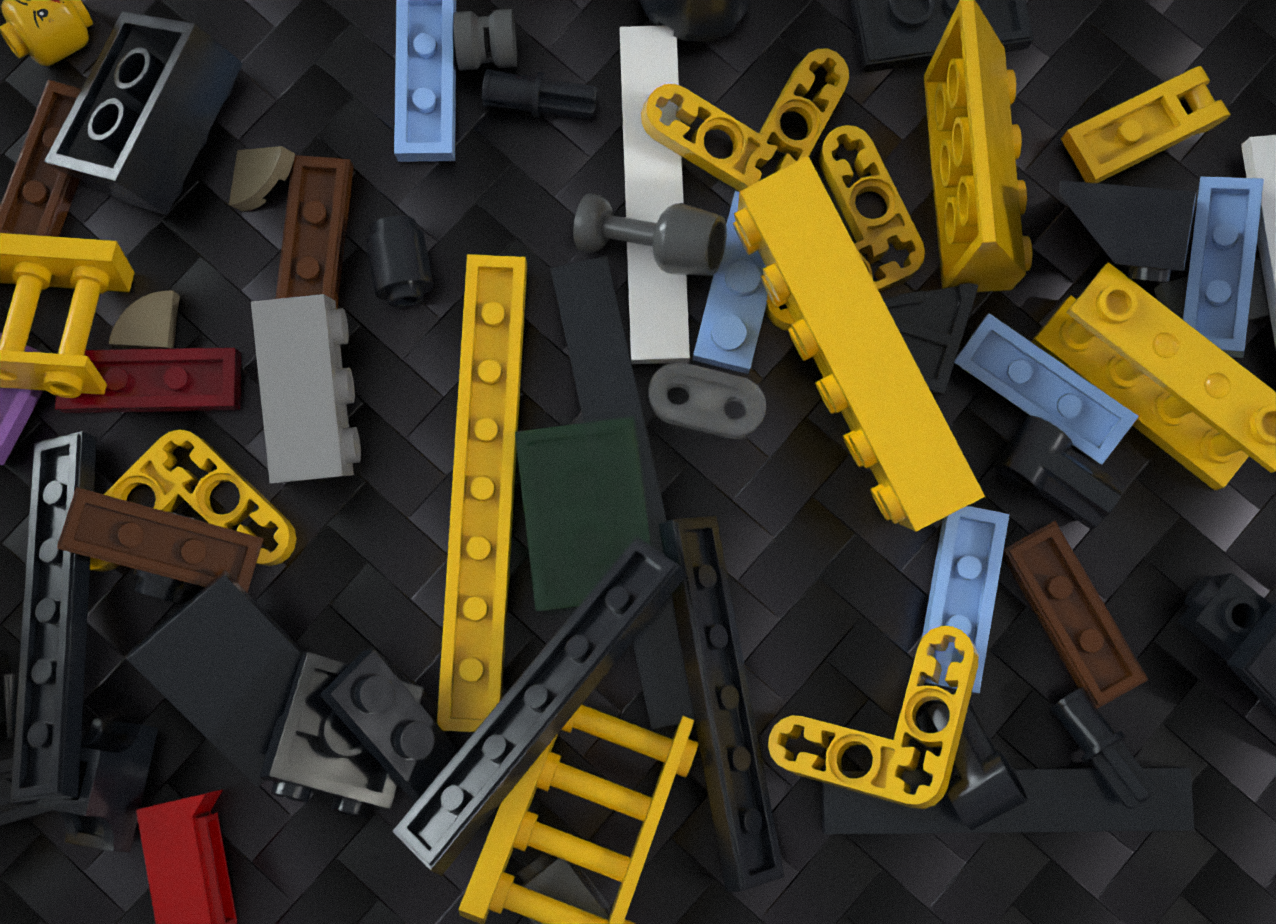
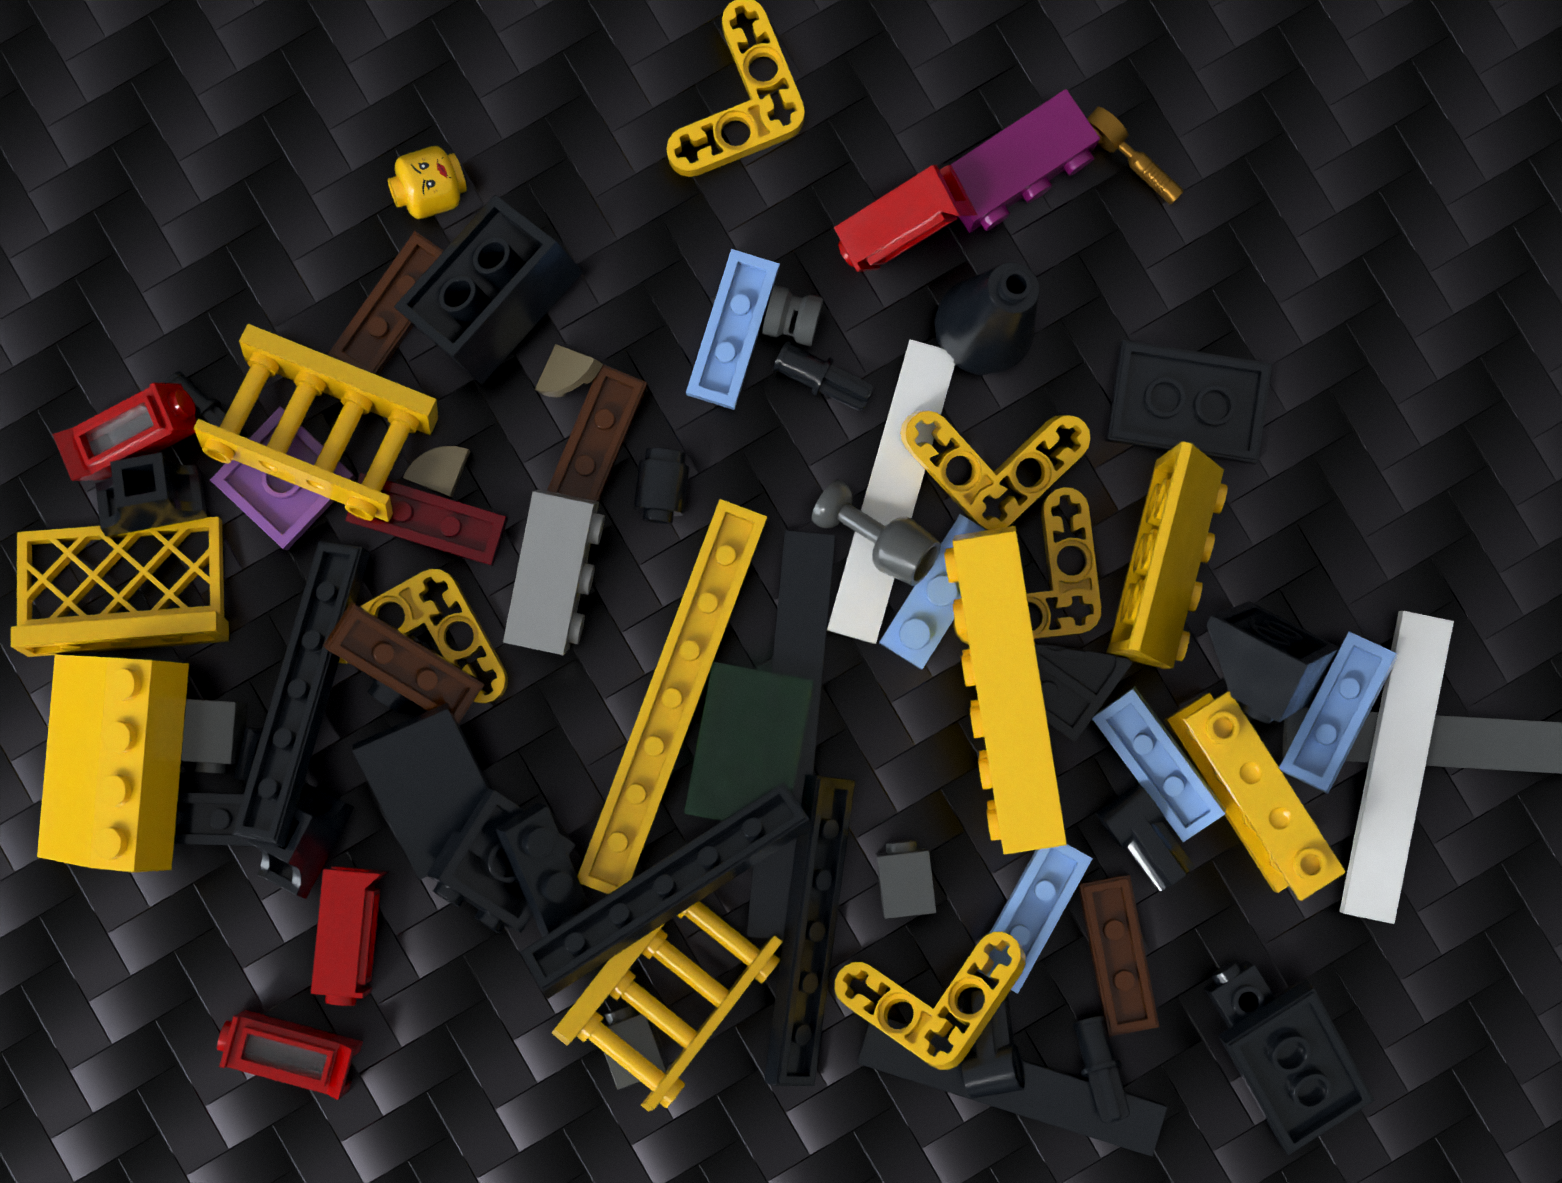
camera: 20 degrees right, 5 degrees up
clear plate [649,362,766,439] -> none
yellow plate [1061,66,1231,183] -> none
none -> dark grey brick [876,840,936,919]

